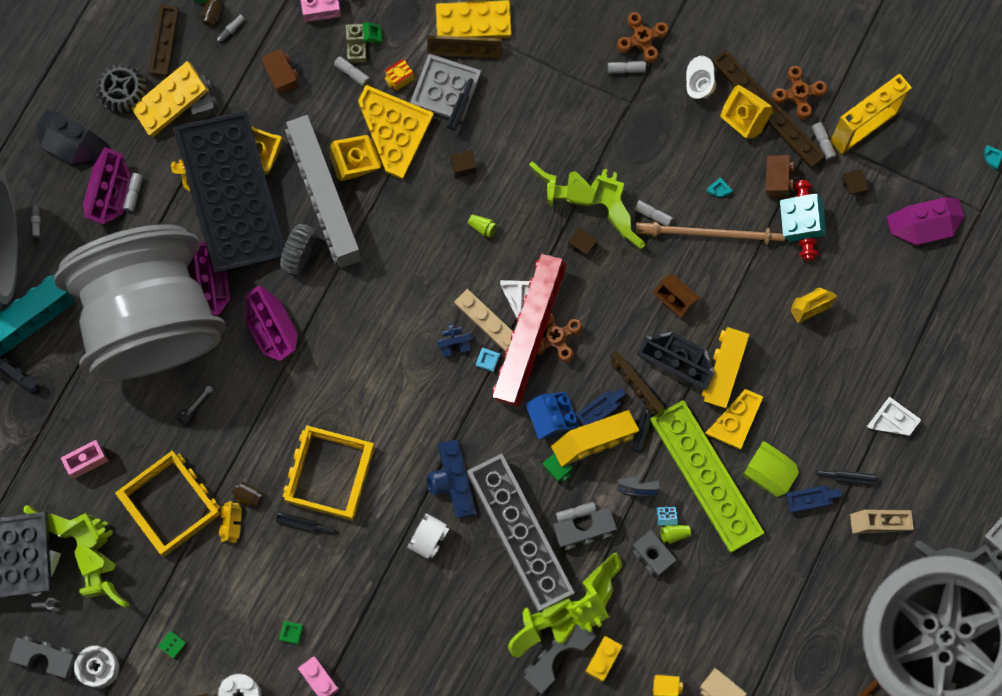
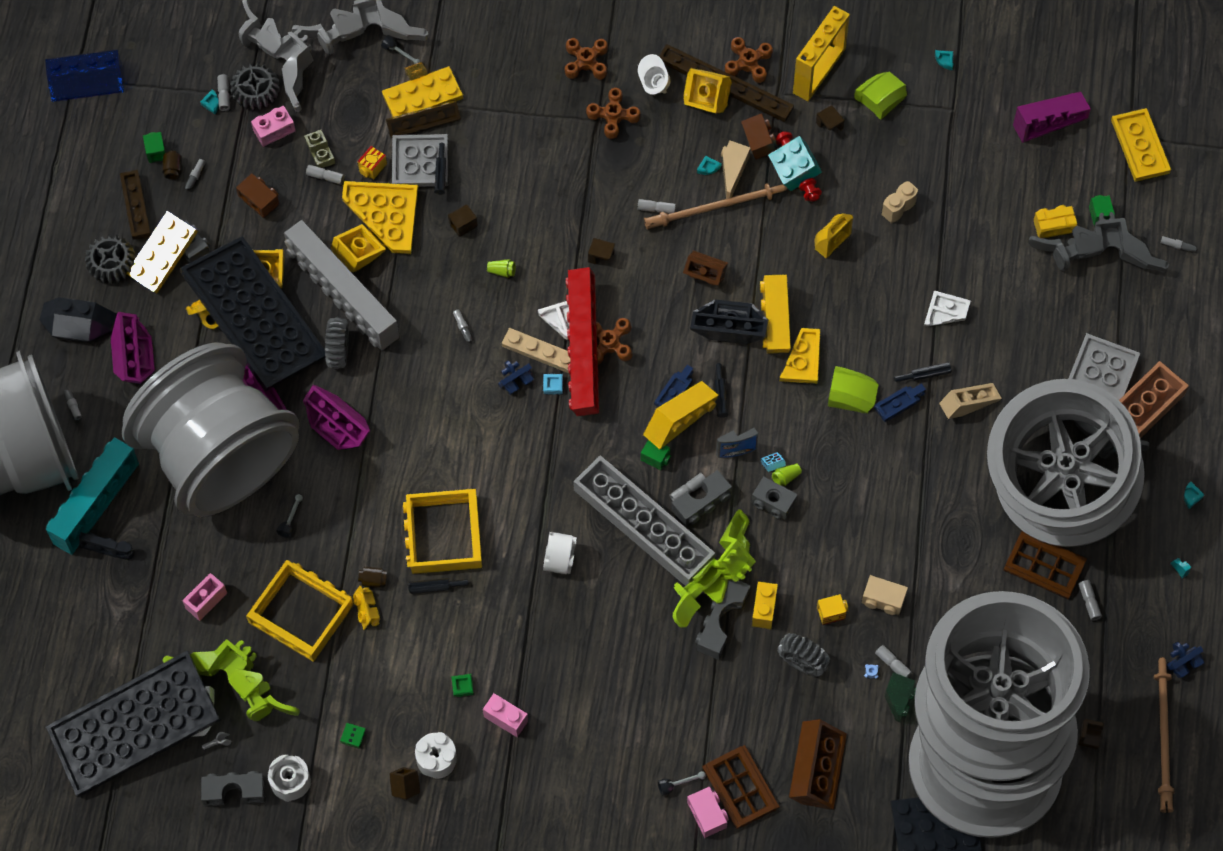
camera: 20 degrees left, 10 degrees down
light grey piece [123,173,143,212] -> none
green tile [362,22,382,44] -> none
dark blue plate [427,440,476,519] -> none
blue slope [526,392,579,439] -> none
lime piece [529,162,645,250] -> none
light grey piece [608,61,646,74] -> none
dark brown plate [610,350,664,417] -> none
lime plate [650,400,764,553] -> none
light grey piece [812,122,837,161] -> none
magenta wedge [886,197,964,246] -> none
none -> light grey piece [453,309,472,341]
none -> dark orange gear [586,88,641,139]
none -> tan slope [721,141,750,199]
none -> lime slope [854,72,907,119]
none -> tan brick [882,181,918,223]

